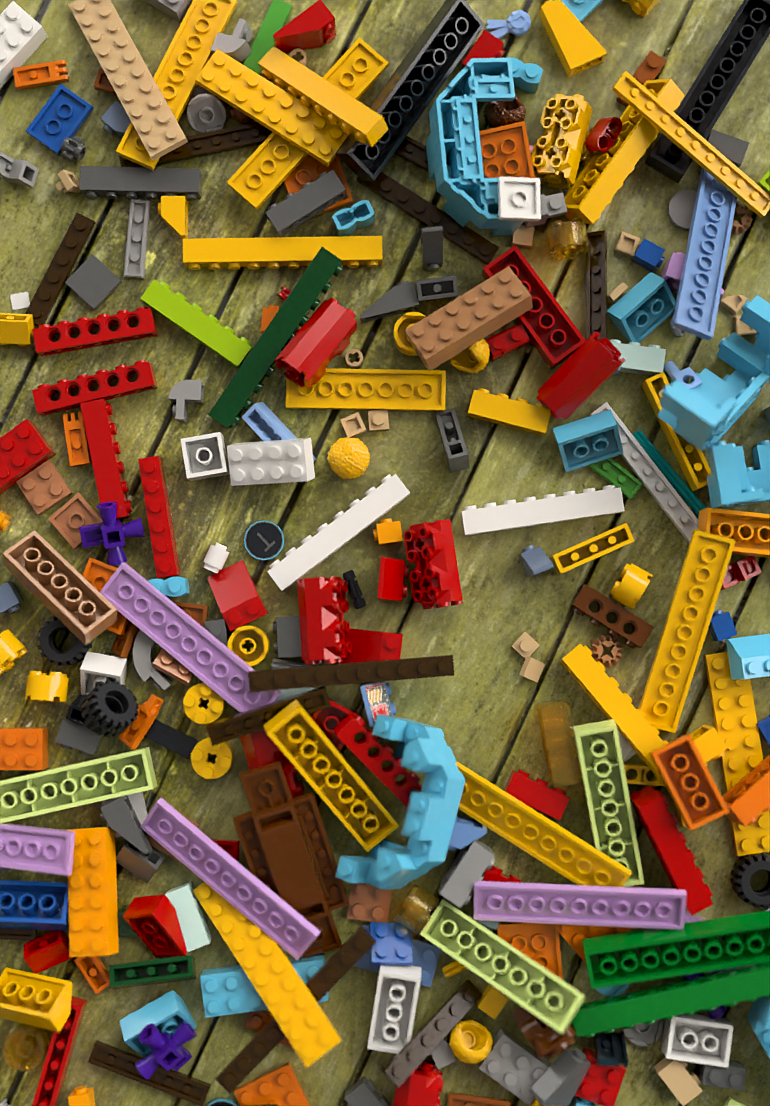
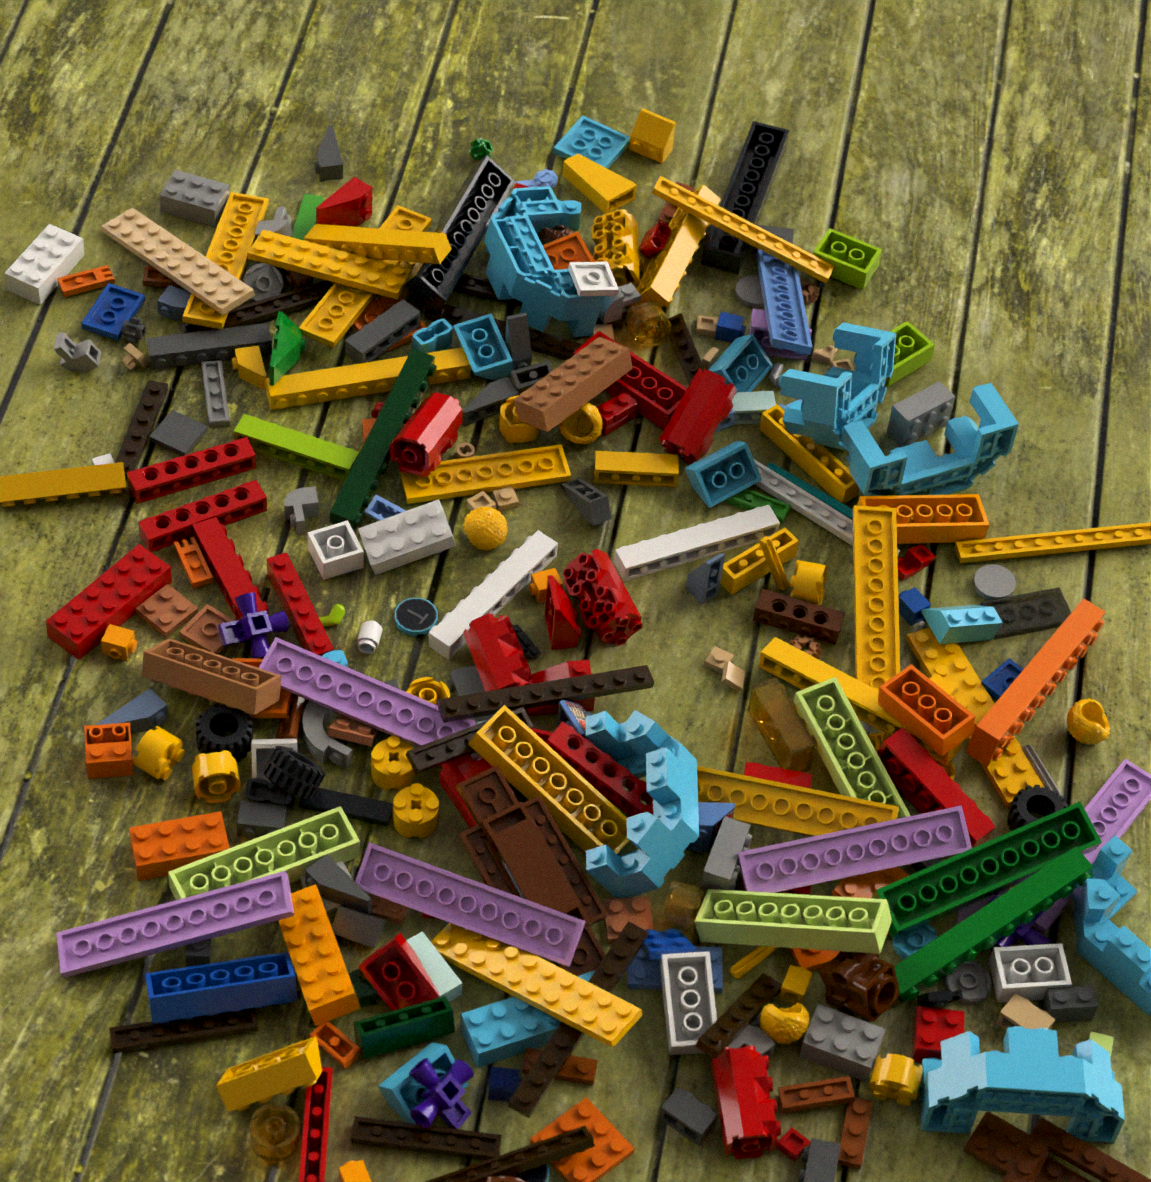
camera: 20 degrees left, 35 degrees down
red brick [24,930,73,974] -> none
orange hinge [118,694,164,750] -> none
slope [207,560,269,631] -> none
dark grey slope [529,1049,591,1106] -> none
none -> green wedge [270,311,306,385]
none -> lime arm [319,604,345,627]
none -> medium azure slope [453,313,513,380]
none -> clear blue brick [488,1066,523,1102]
none -> yellow axle [759,536,789,590]

